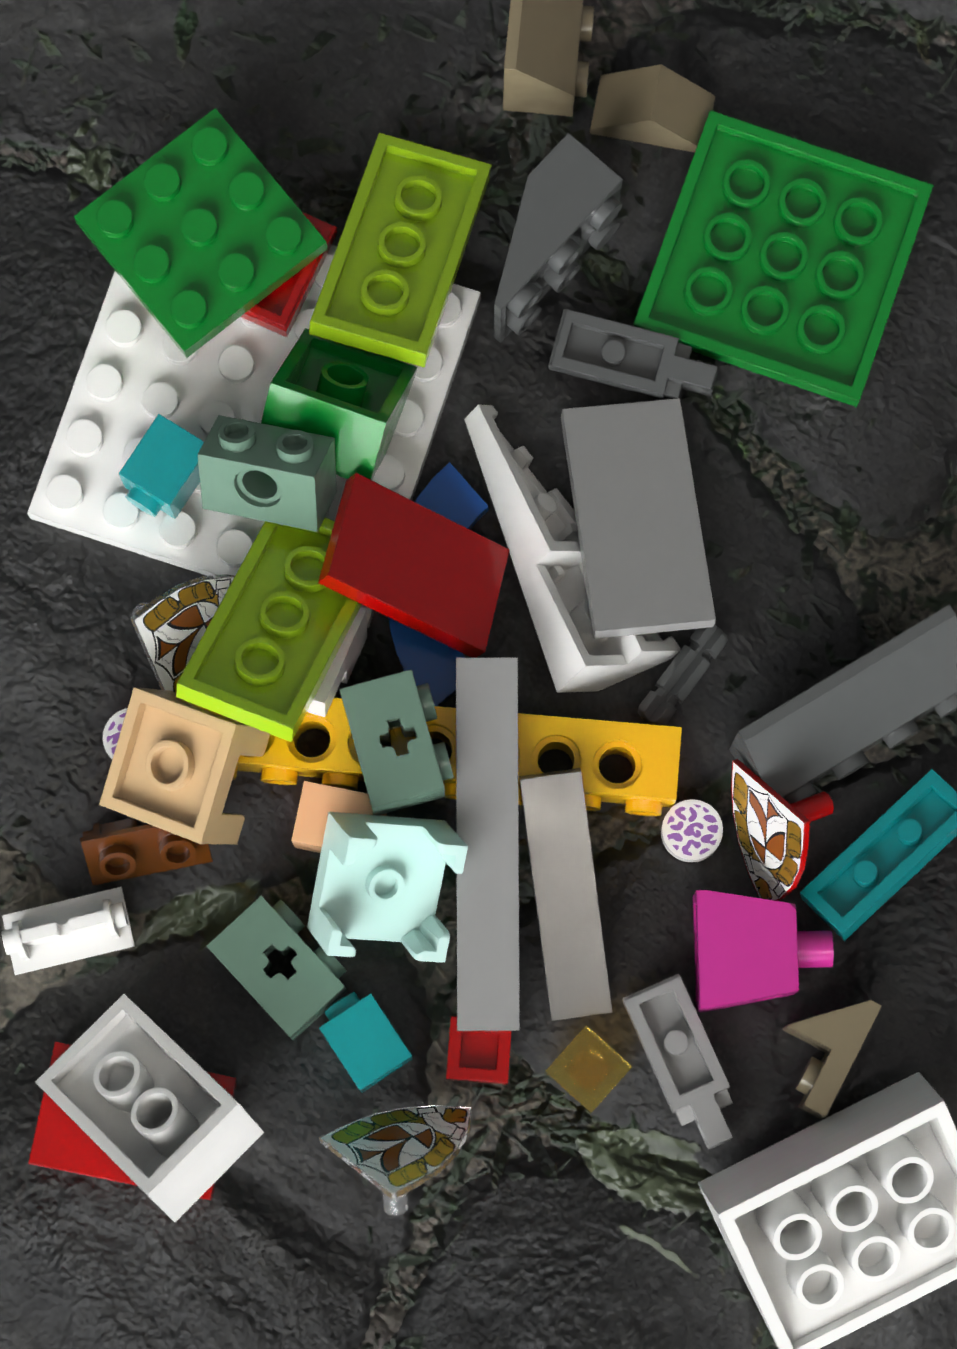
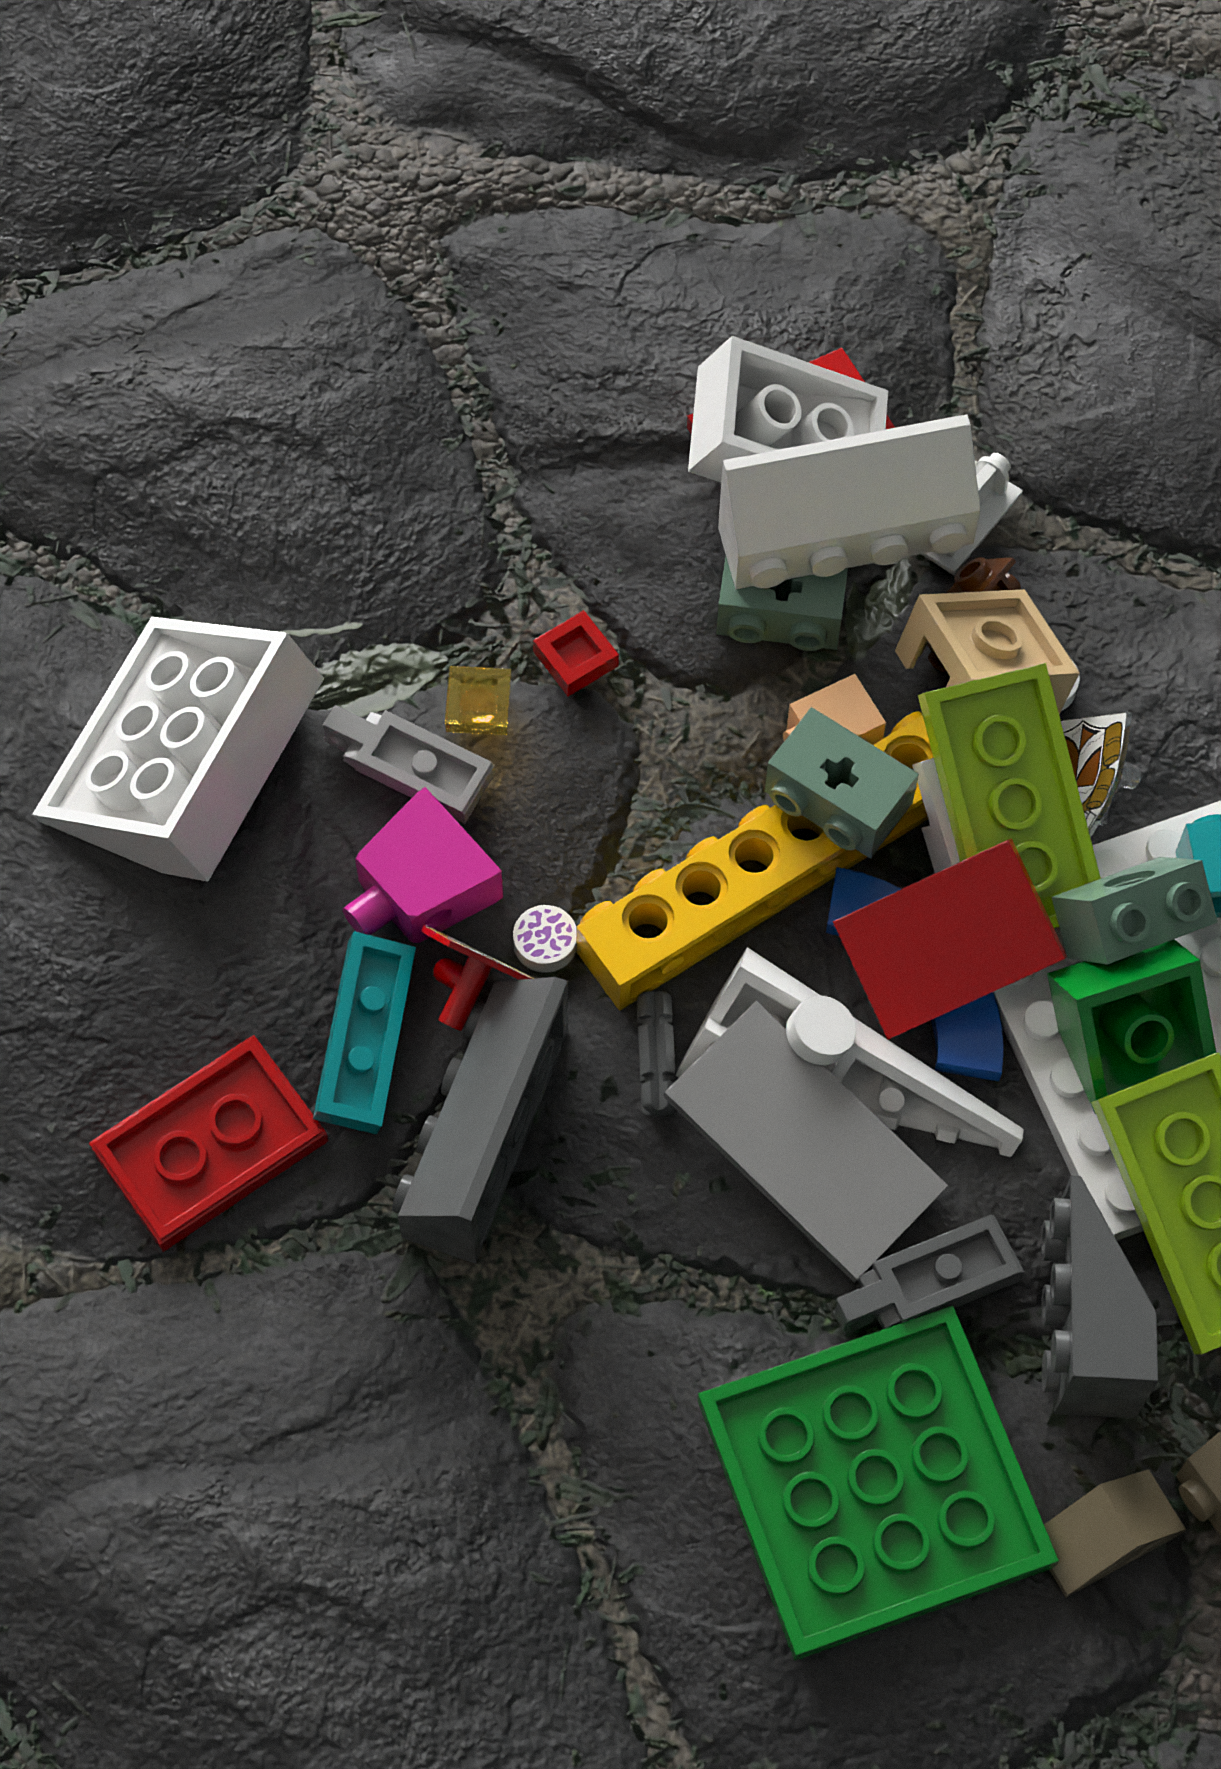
camera: 140 degrees right, 15 degrees down
light aqua panel [307,812,468,963] -> none
teal brick [319,992,413,1093] -> none
shield [319,1105,472,1216] -> none
light grey tile [456,657,520,1031] -> none
tile [519,768,613,1021] -> none
dark tan slope [782,1000,882,1119] -> none
none -> white slope [718,414,980,589]
none -> white tile [786,995,856,1065]

